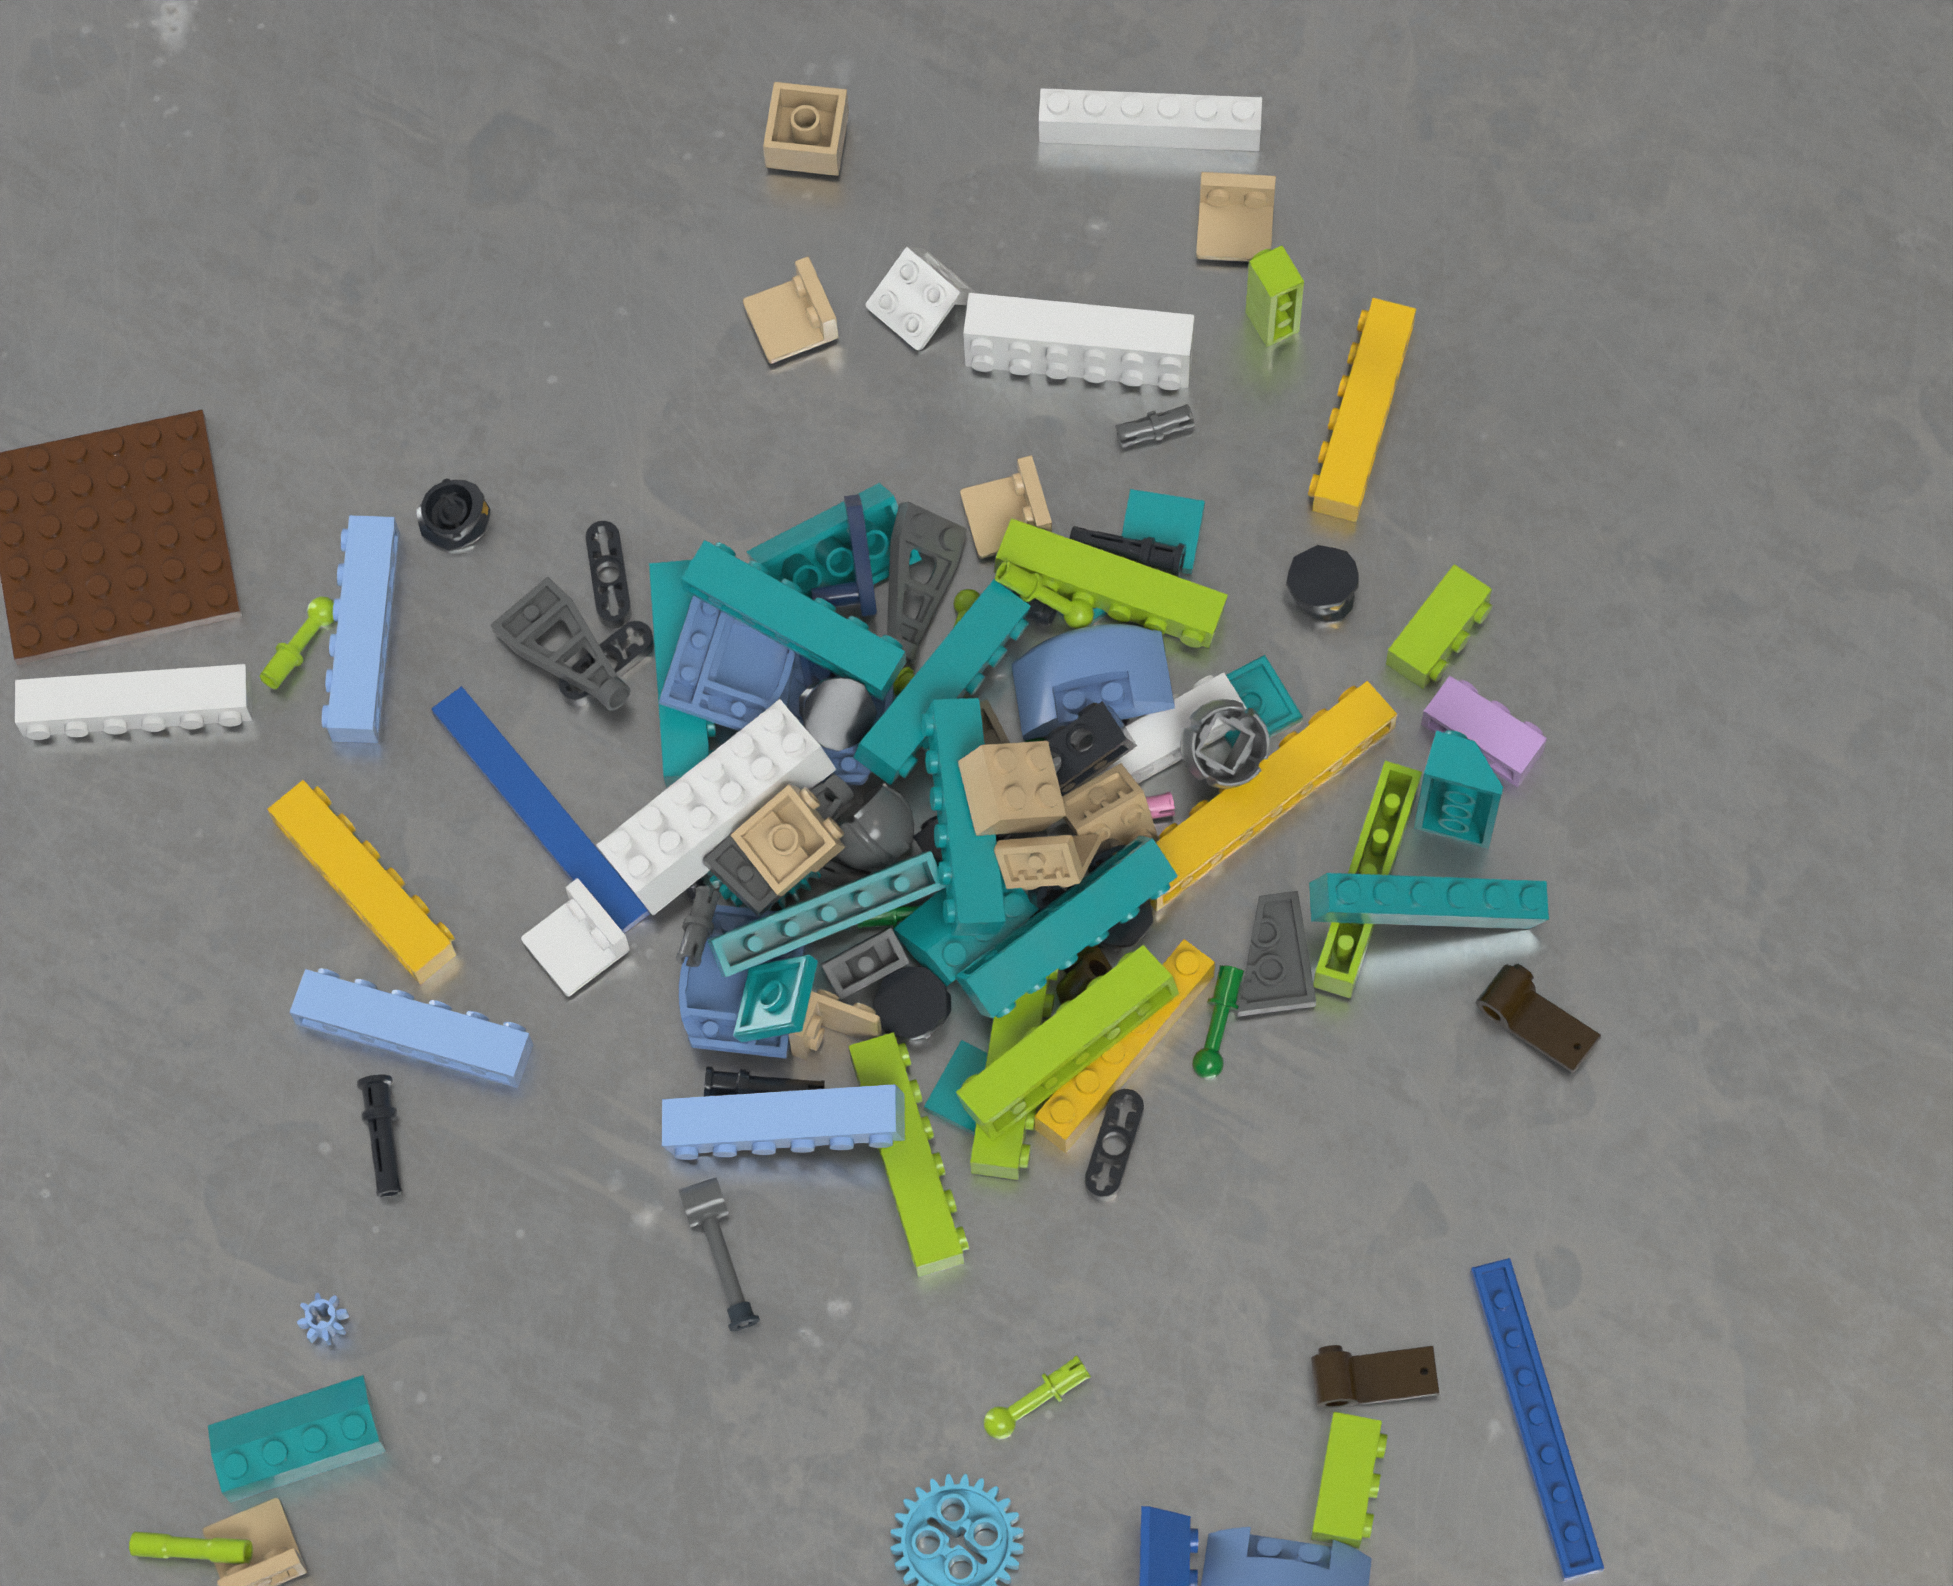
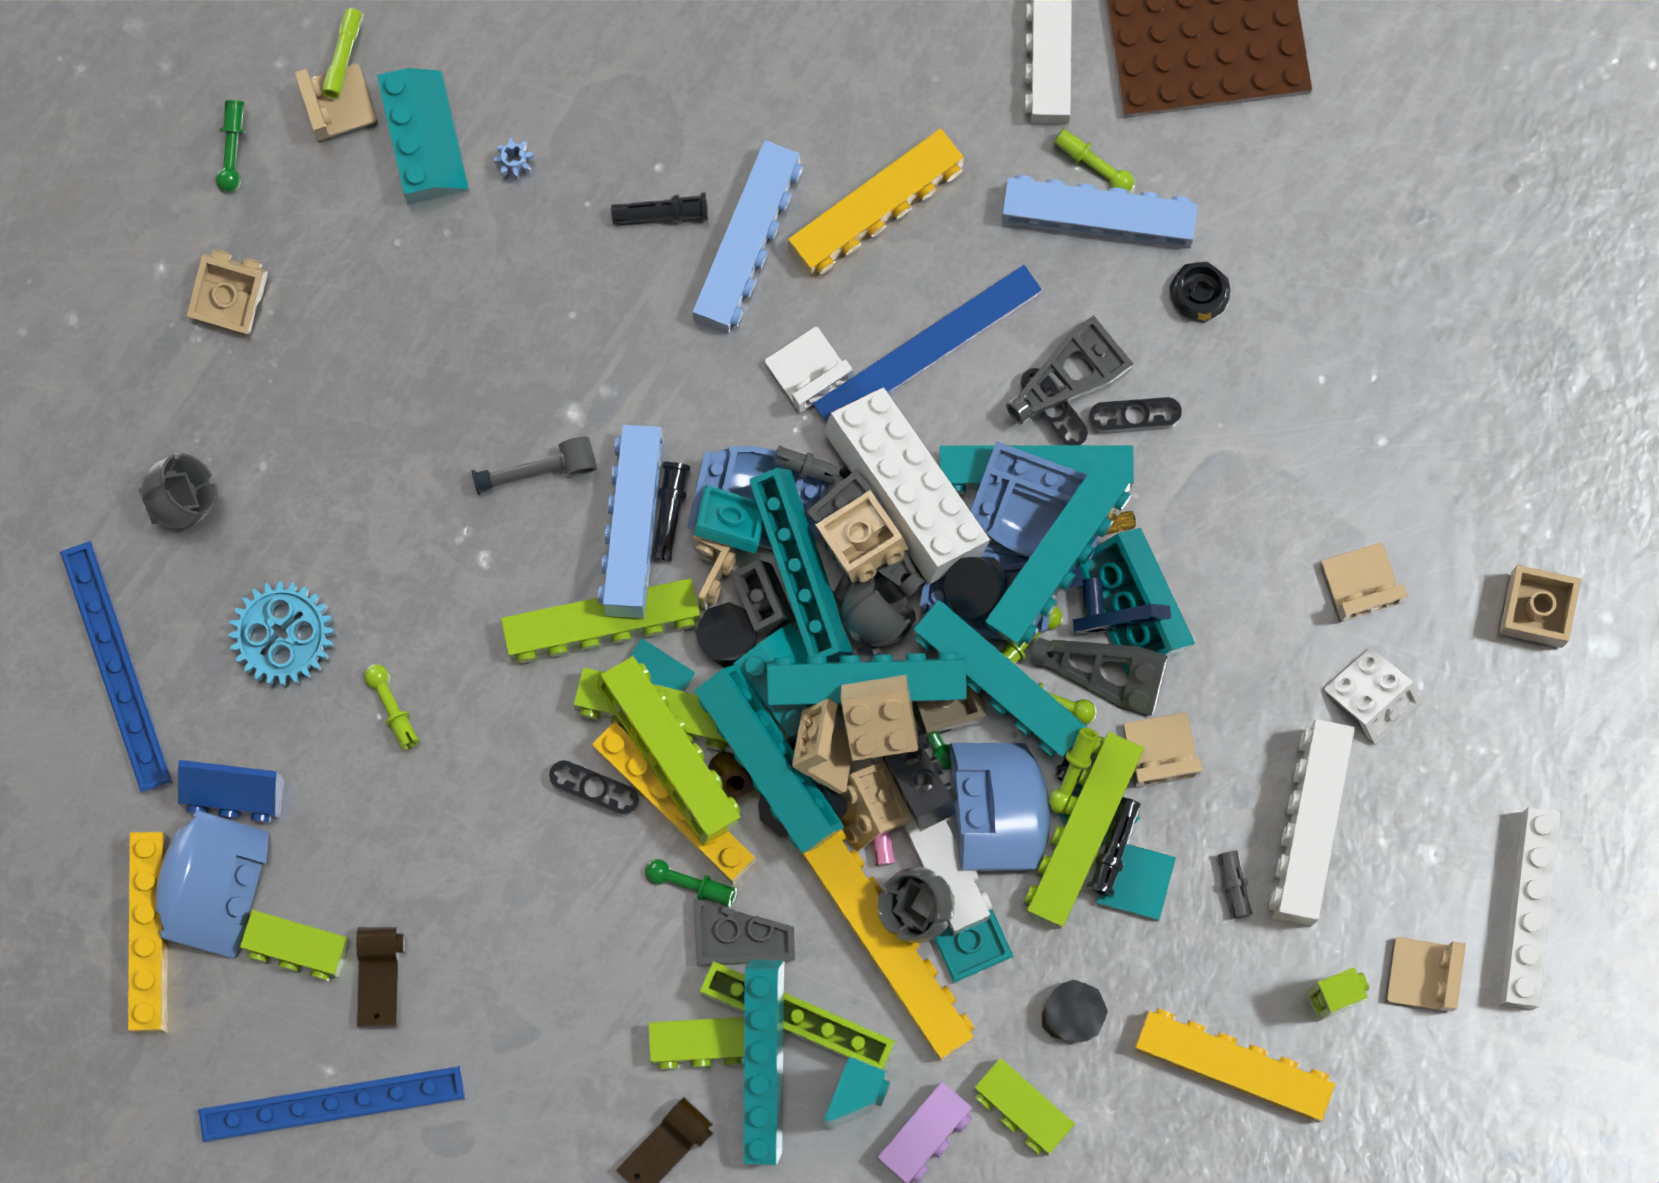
camera: 90 degrees right, 10 degrees up
none -> lime brick [649,1017,744,1070]

